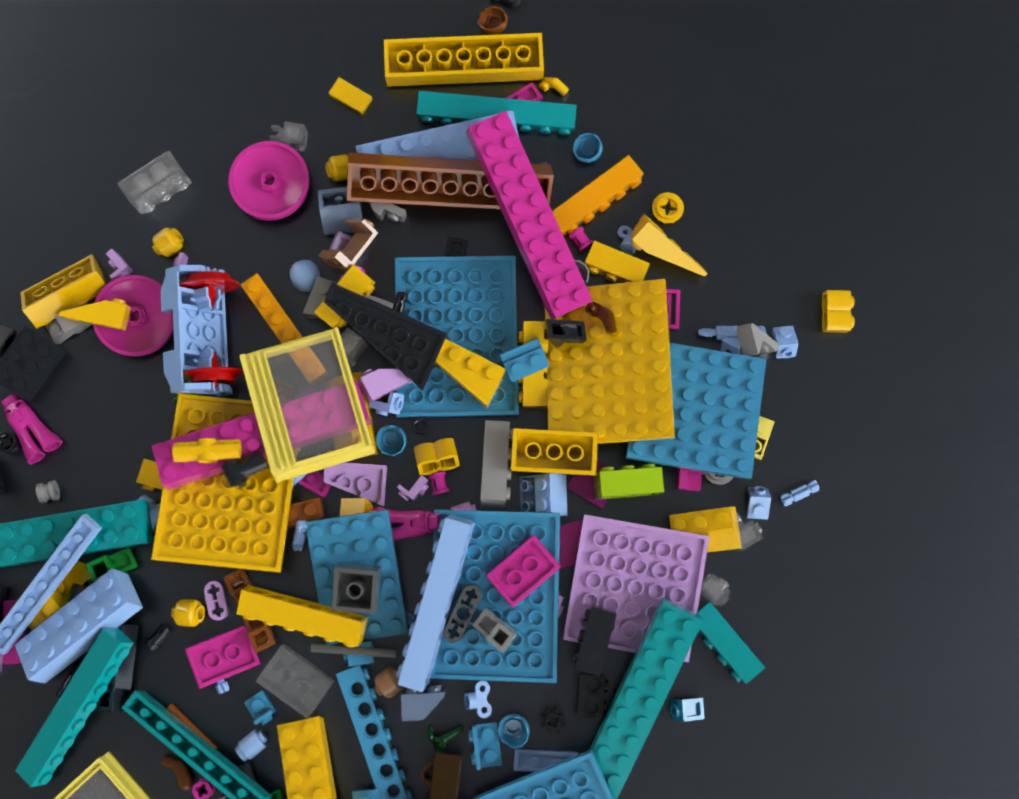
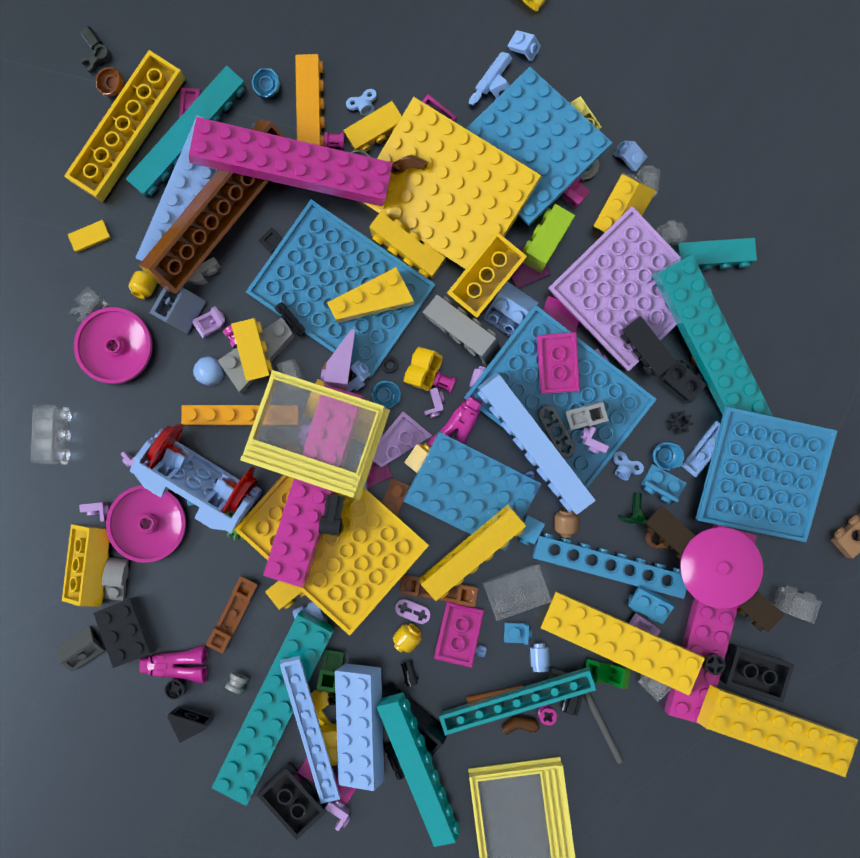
camera: 45 degrees left, 5 degrees up
yellow slope [59,298,131,331] -> none
yellow head [152,227,183,257] -> none
yellow piece [172,438,242,463] -> none
light blue axle [292,520,307,552] -> none
dark grey bar [311,644,397,658] -> none
medium nougat panel [318,219,378,271] -> none
black wing [324,282,448,391] -> none
dark grey brick [332,562,382,614] -> none
sand blue slope [401,685,446,721] -> none
dark azure plate [500,338,550,382] -> none
yellow arm [539,77,569,96] -> none
black slope [545,319,587,348] -> none
yellow wedge [630,214,708,276] -> none
yellow gear [652,192,684,224] -> none
dark azure bracket [670,697,705,722] -> none
light grey slope [737,323,779,356] -> none
light blue axle [780,480,820,506] -> none
none -> dark orange slope [205,576,258,654]
none -> lavender bracket [581,426,609,454]

